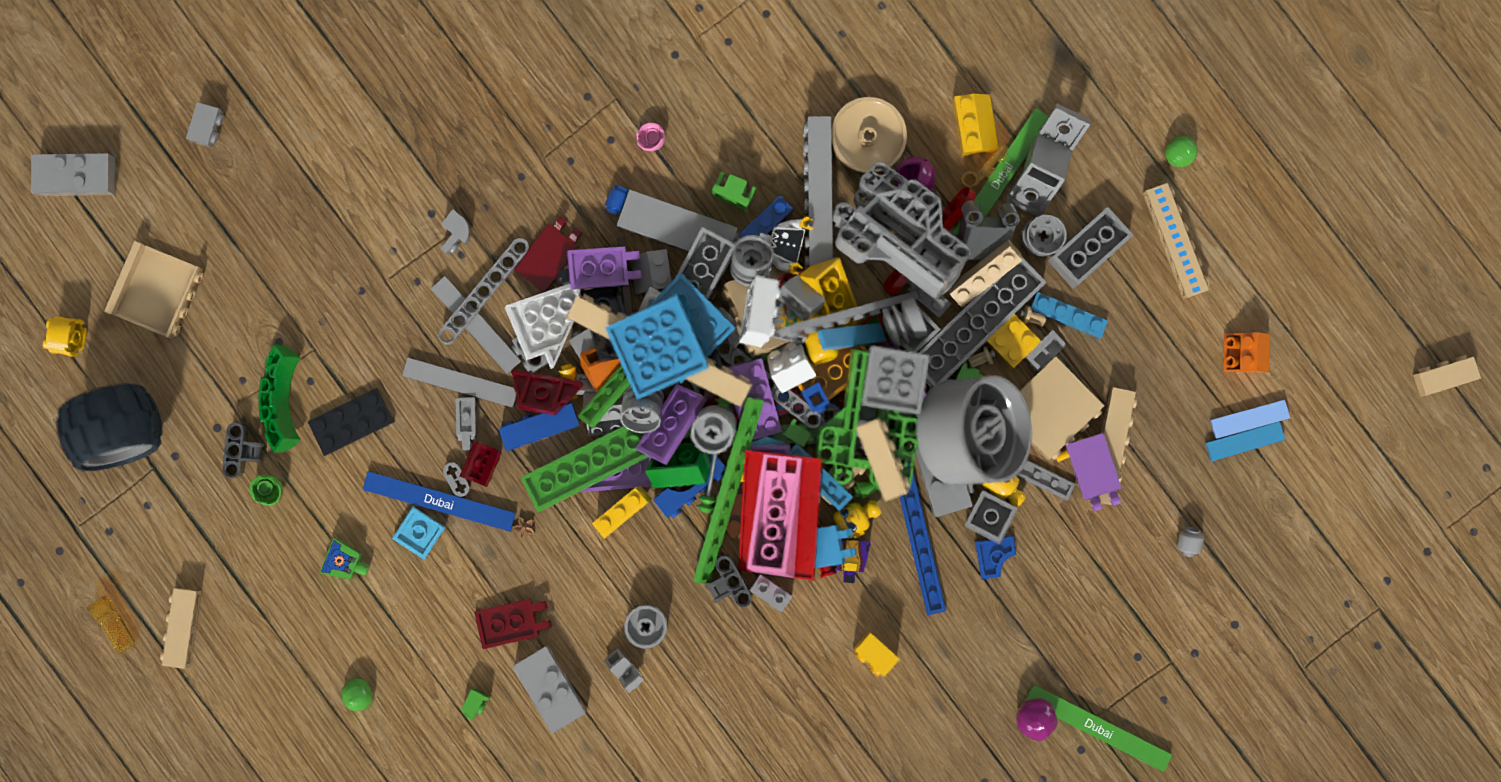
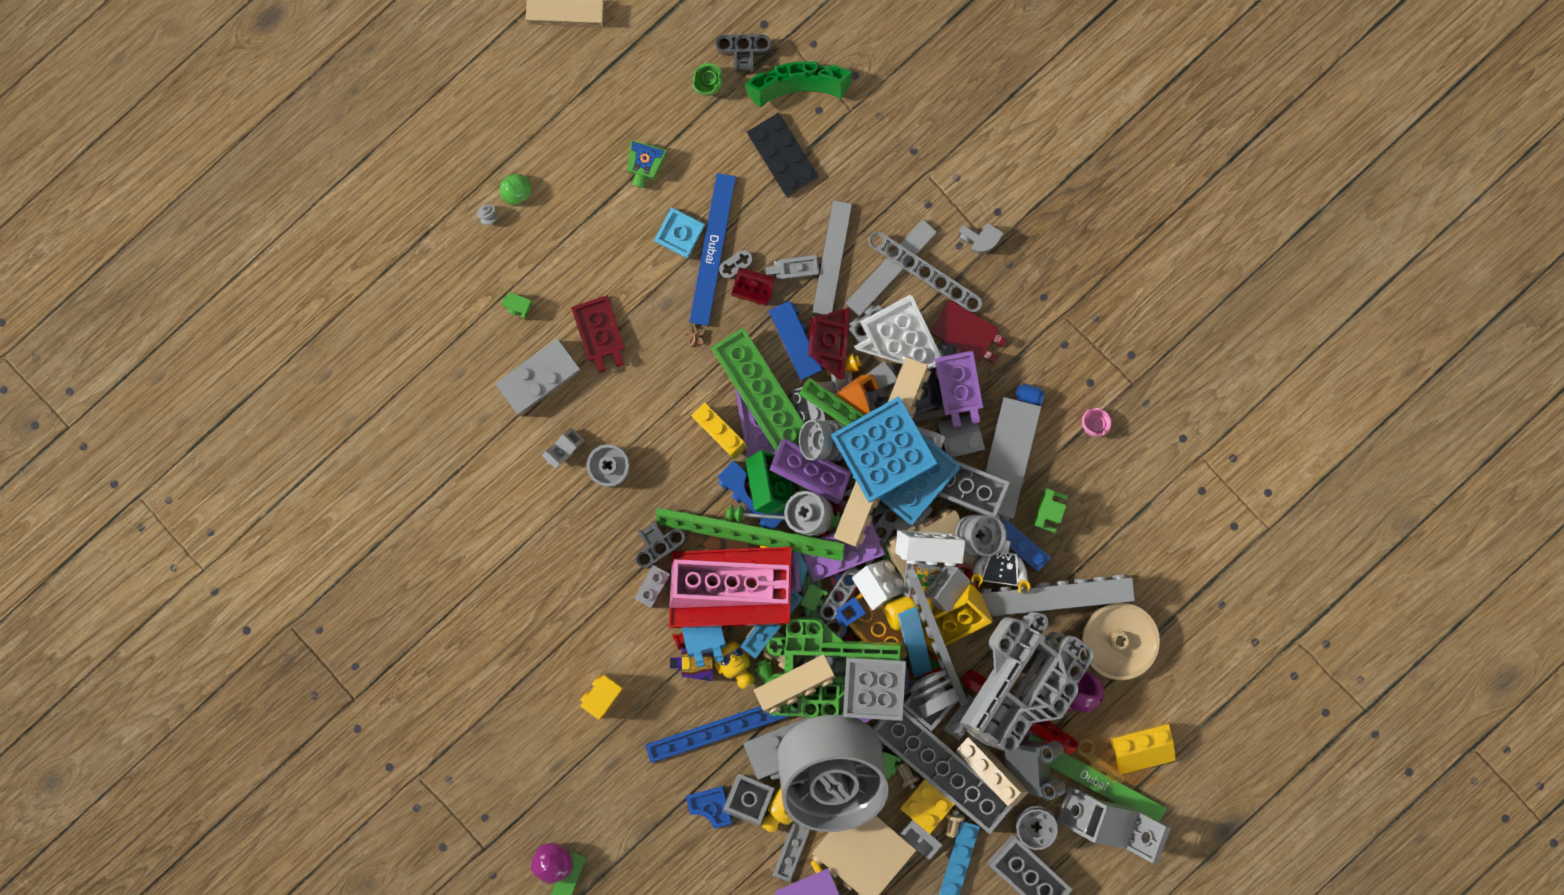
camera: 90 degrees right, 0 degrees up
none -> light grey wheel [477,204,498,225]

